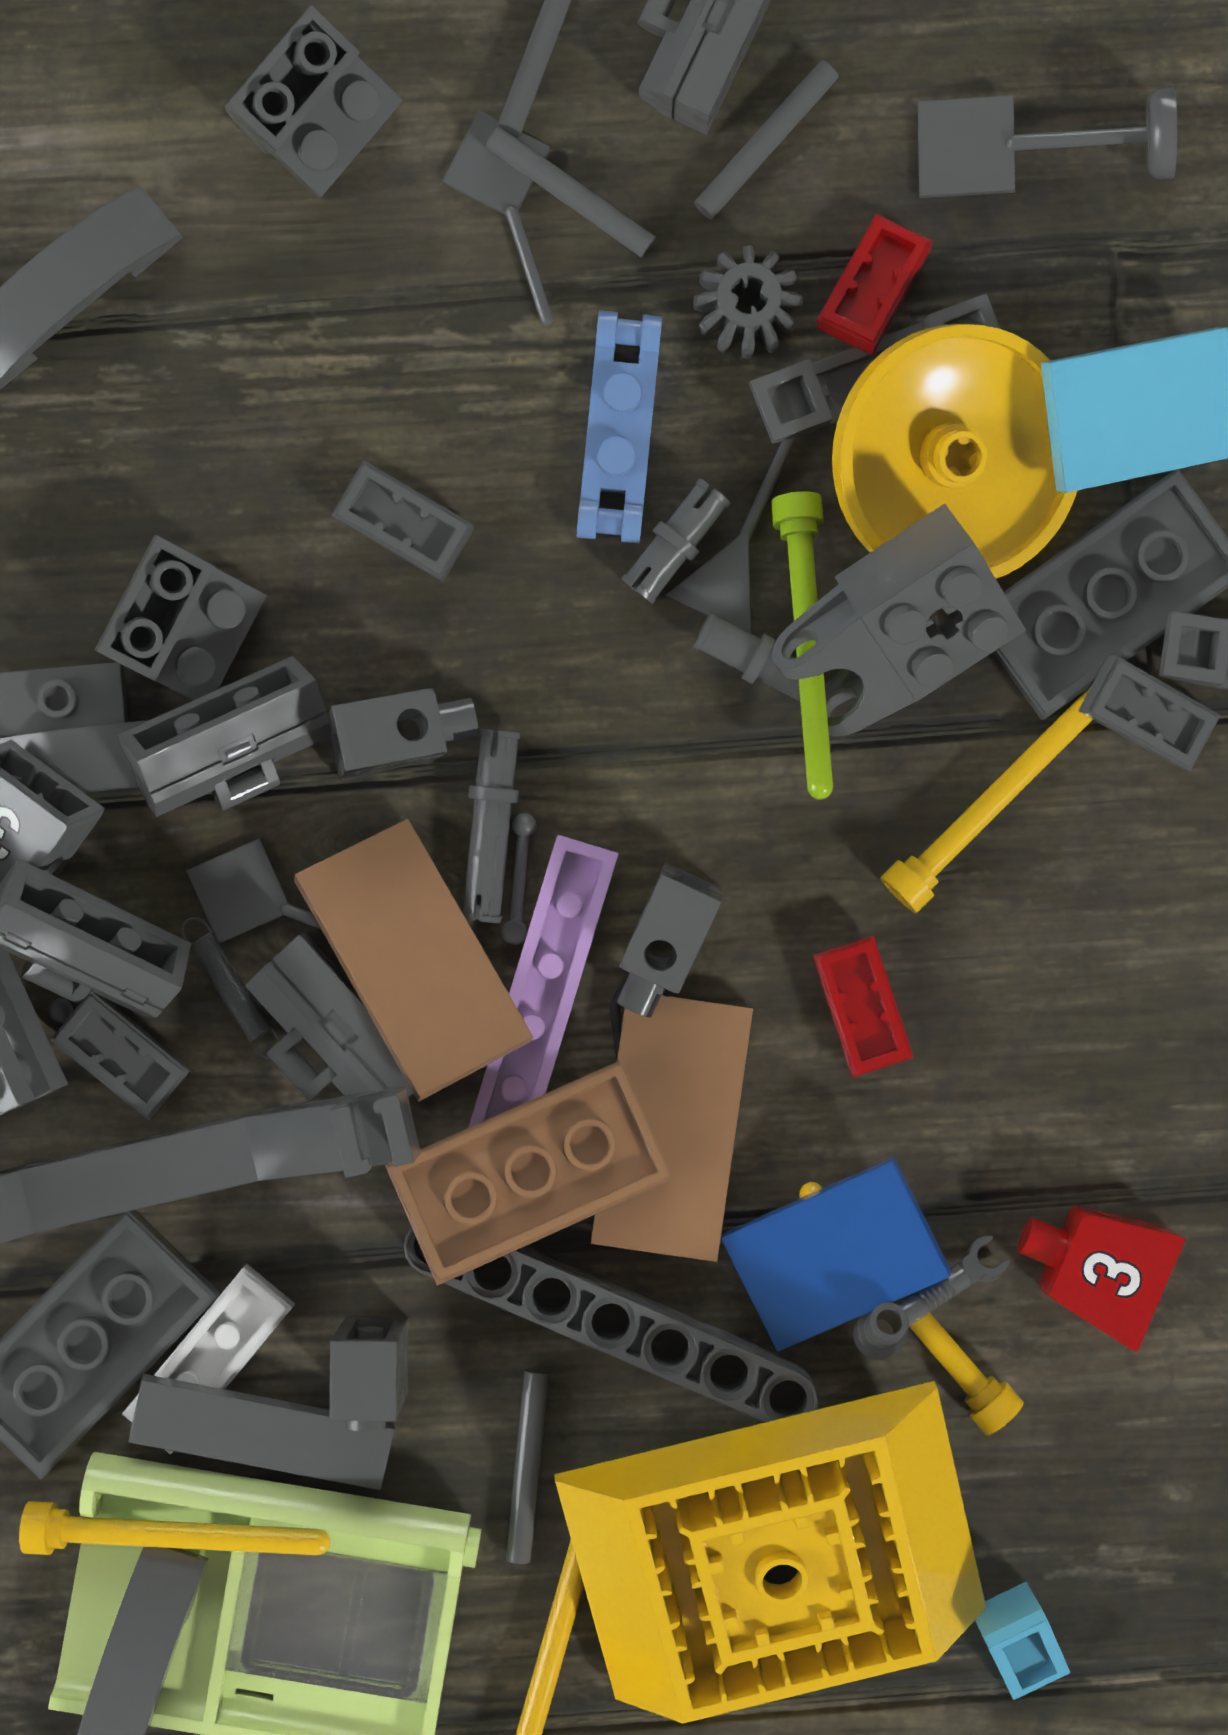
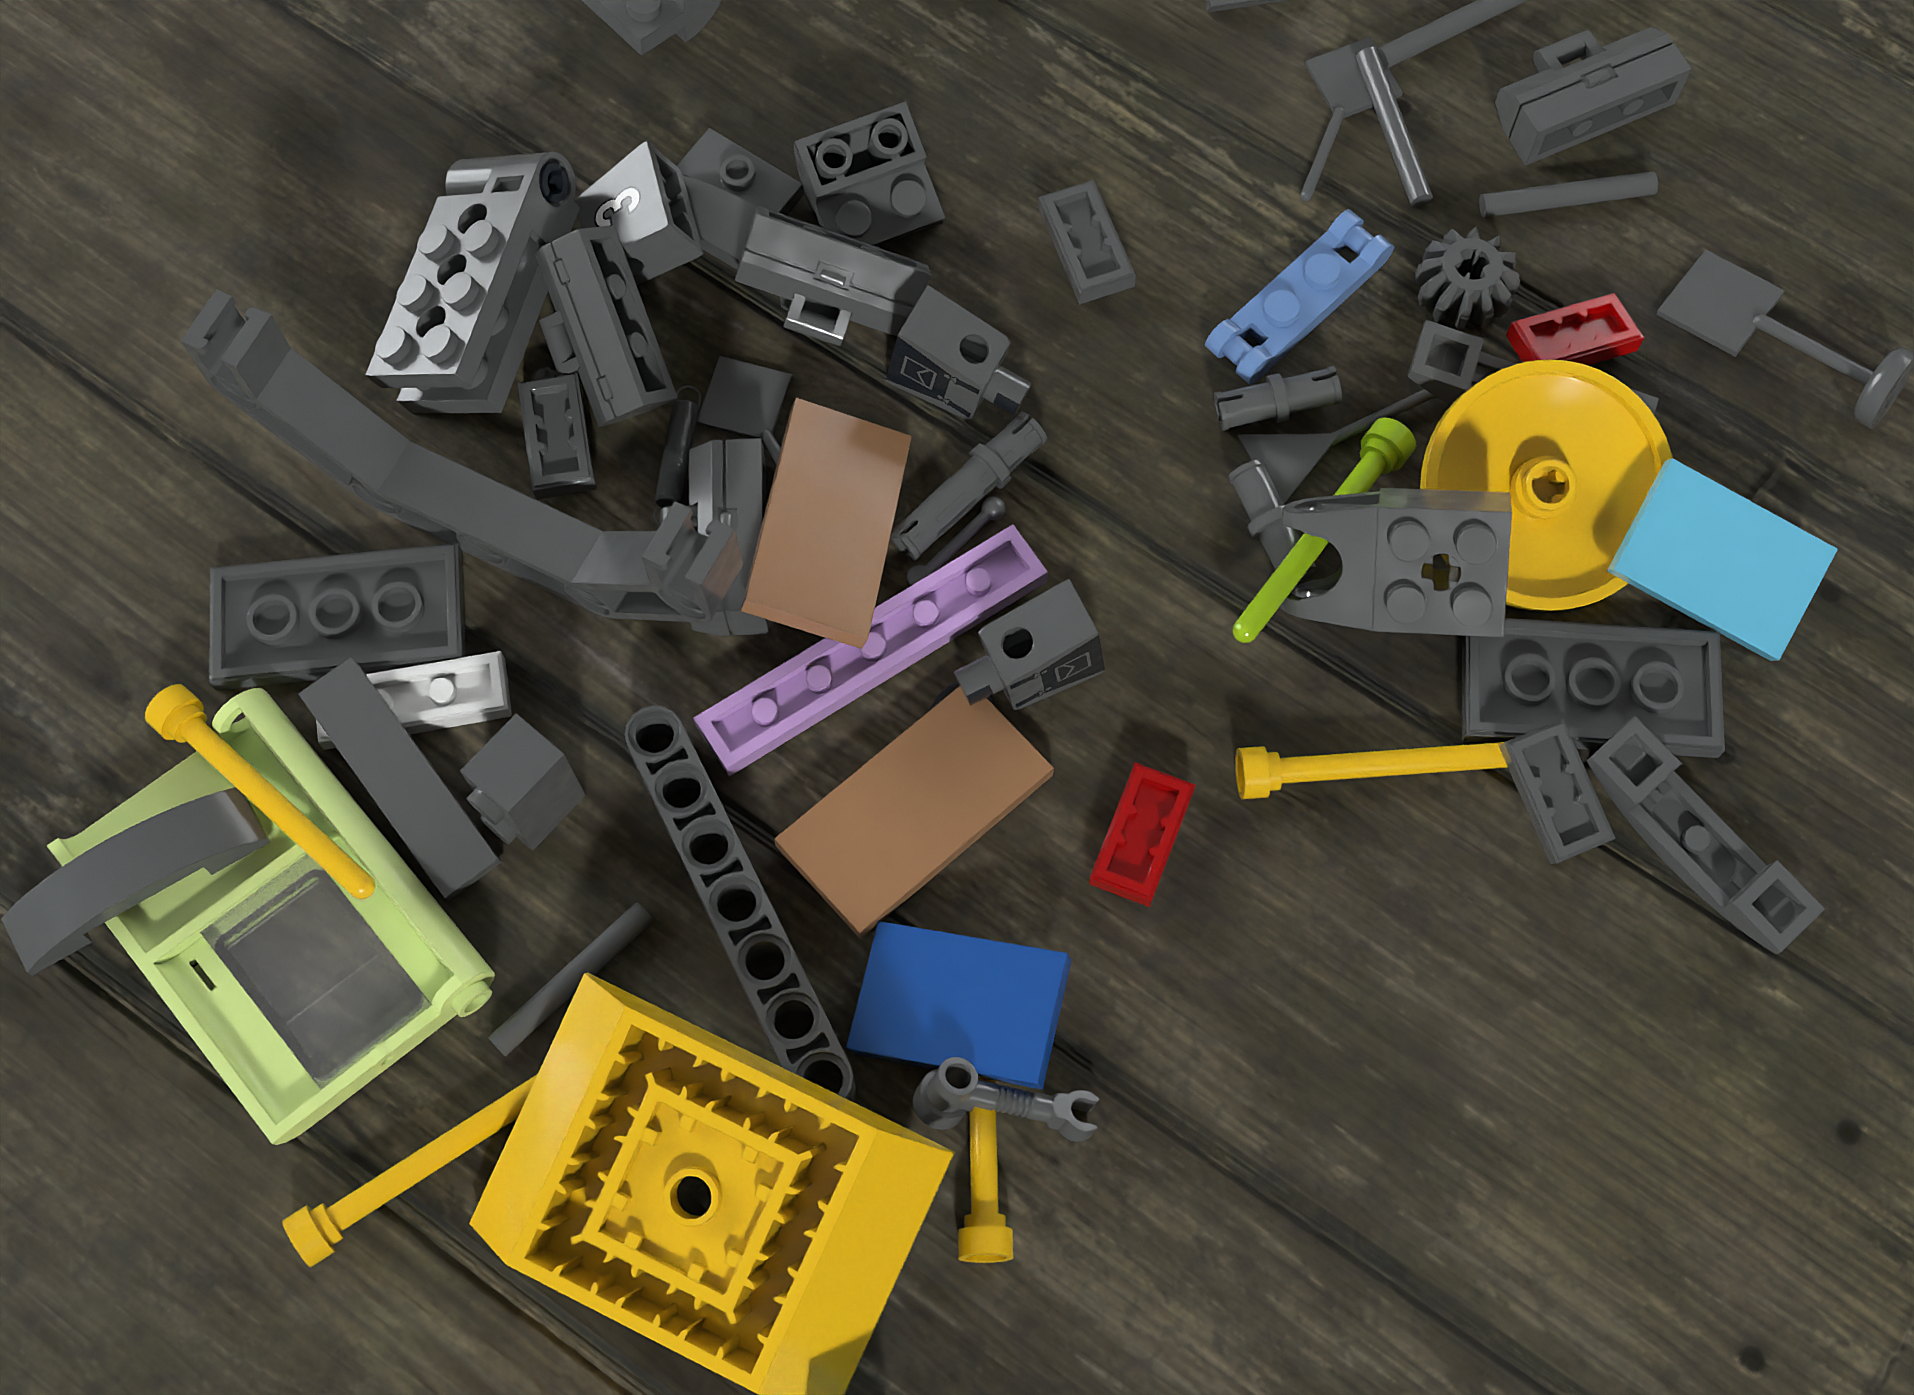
camera: 40 degrees right, 20 degrees down
medium nougat tile [385,1060,675,1286] -> none
red torso [1017,1205,1186,1352] -> none

